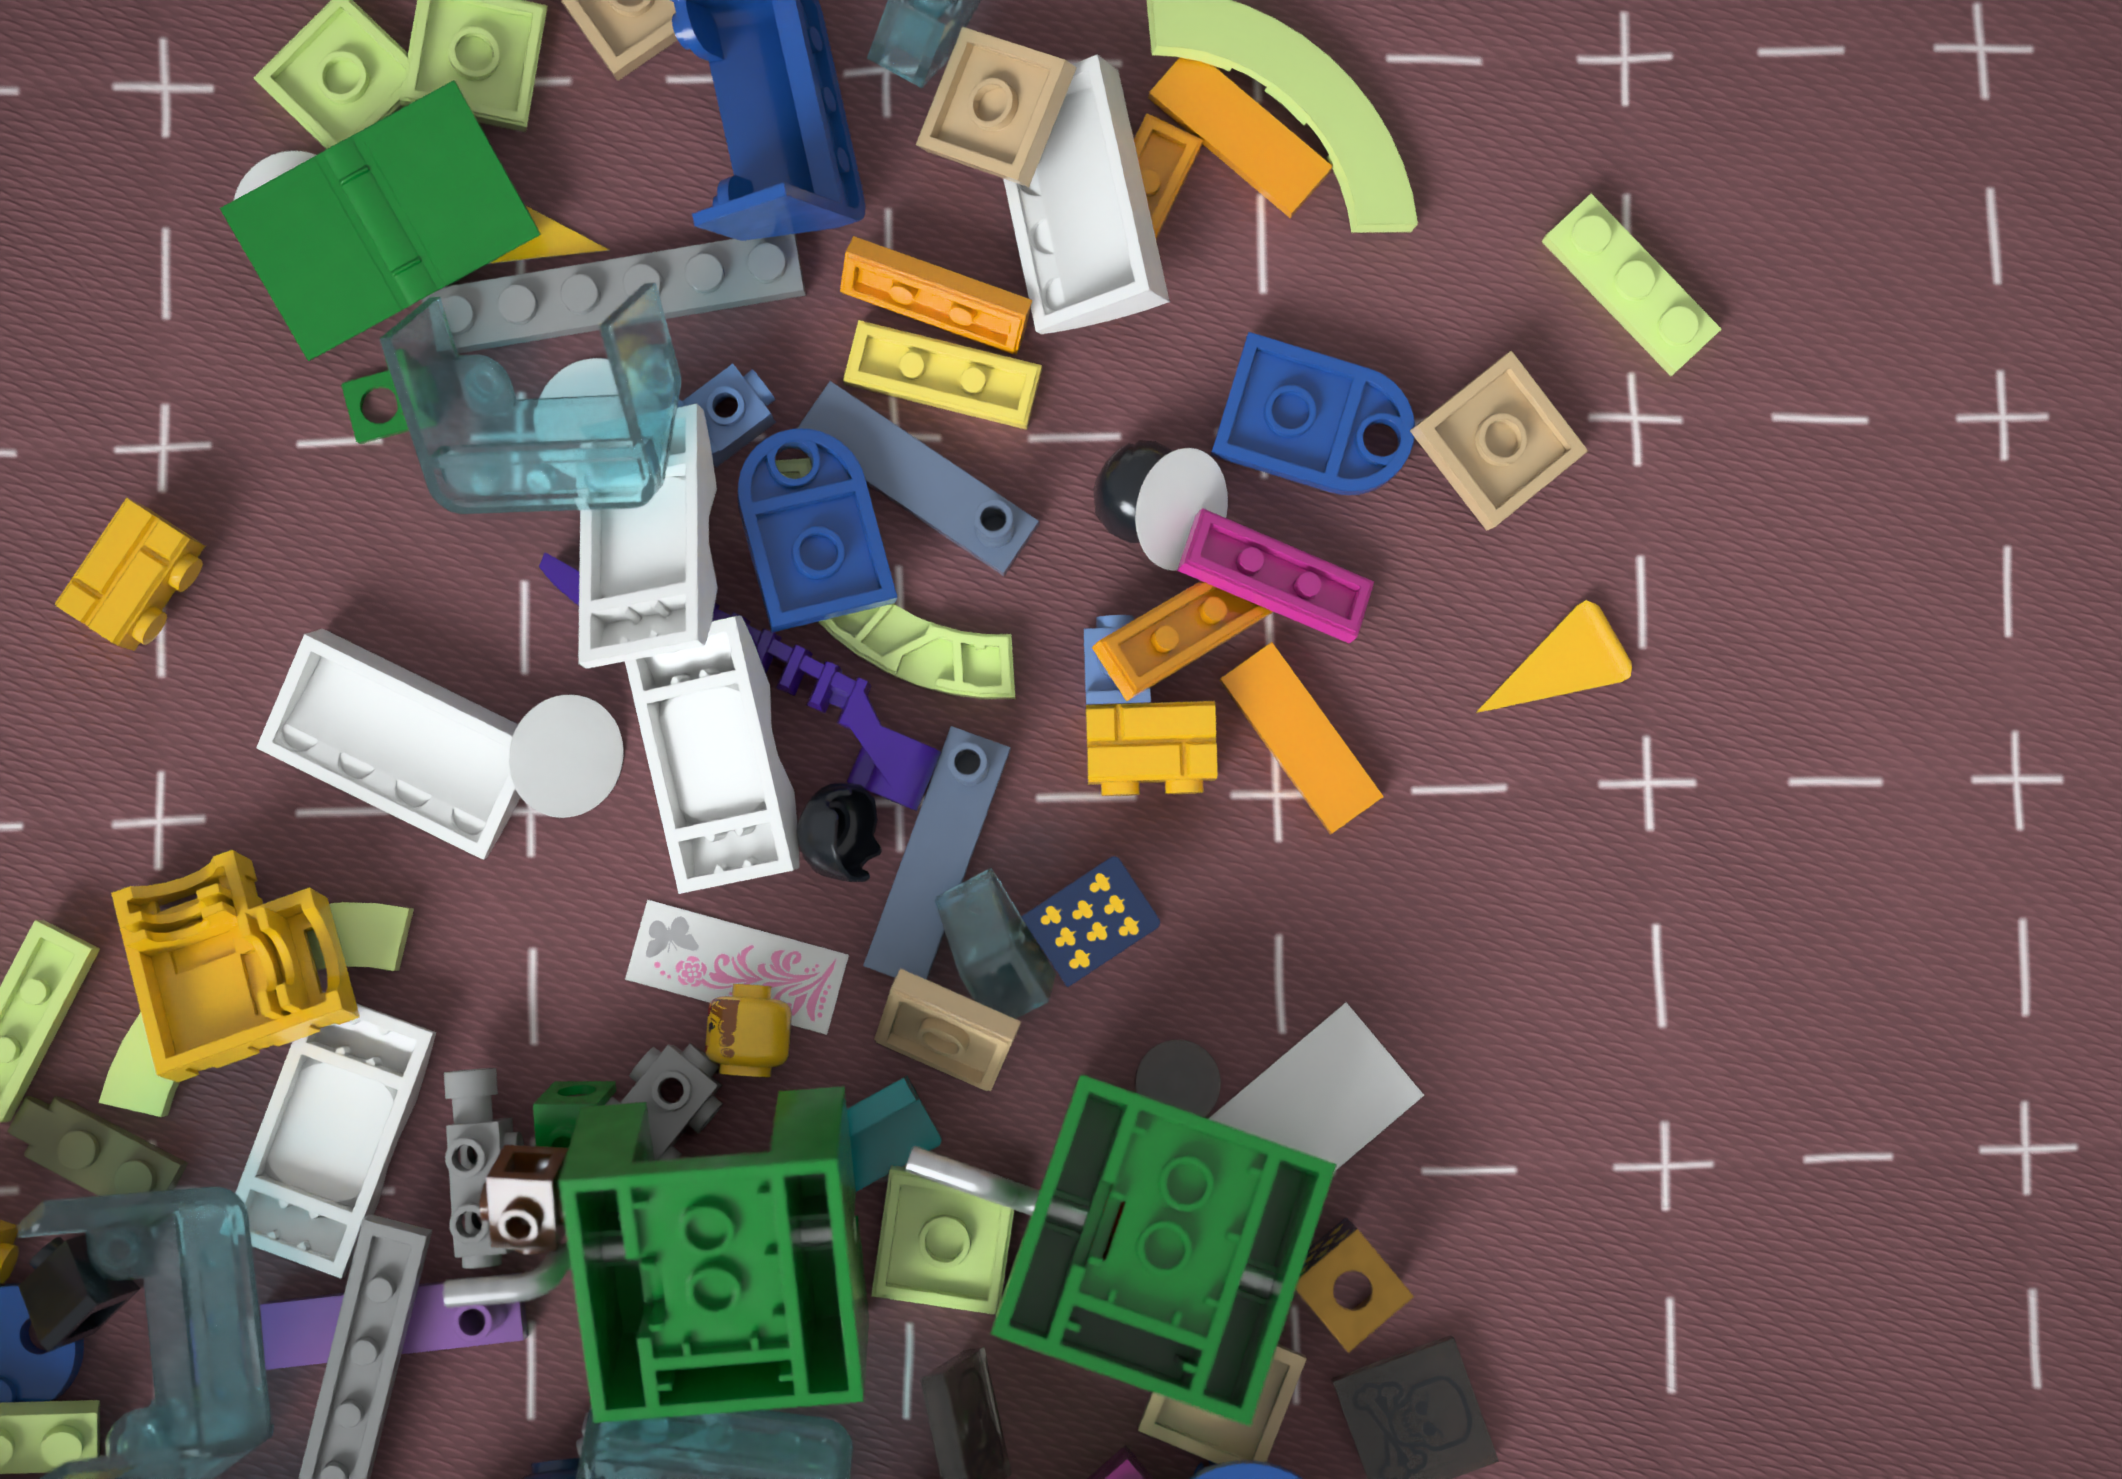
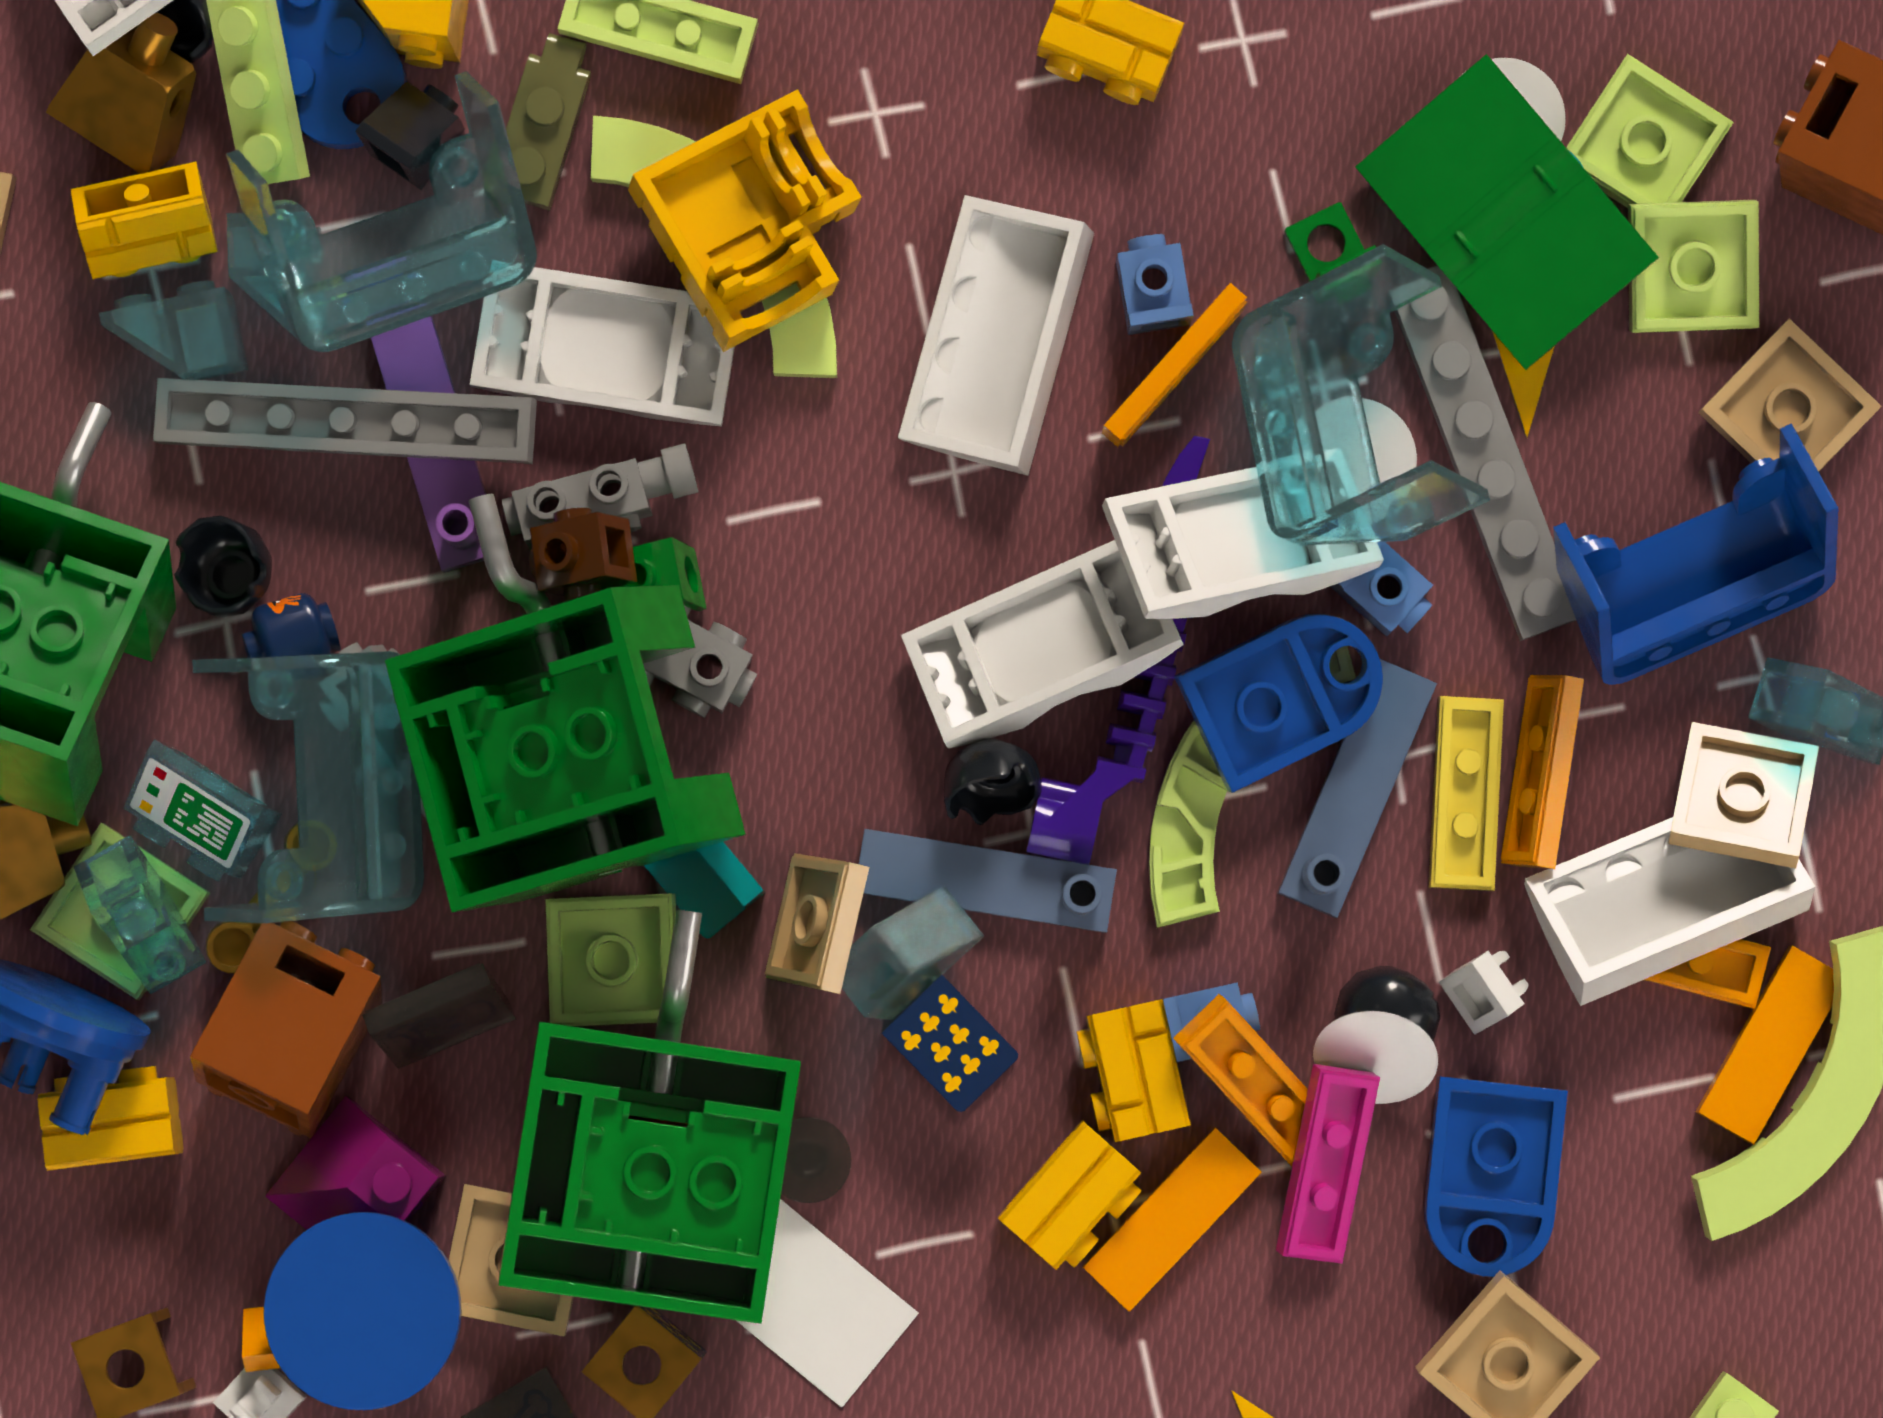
camera: 80 degrees right, 0 degrees up
white sticker [508,695,623,818] -> none
white sticker [625,900,849,1035] -> none
yellow head [705,984,792,1077] -> none
none -> yellow brick [998,1121,1142,1270]
none -> light orange tile [1102,283,1247,447]
none -> medium blue brick [1116,234,1194,335]
none -> white tile [1439,951,1529,1035]

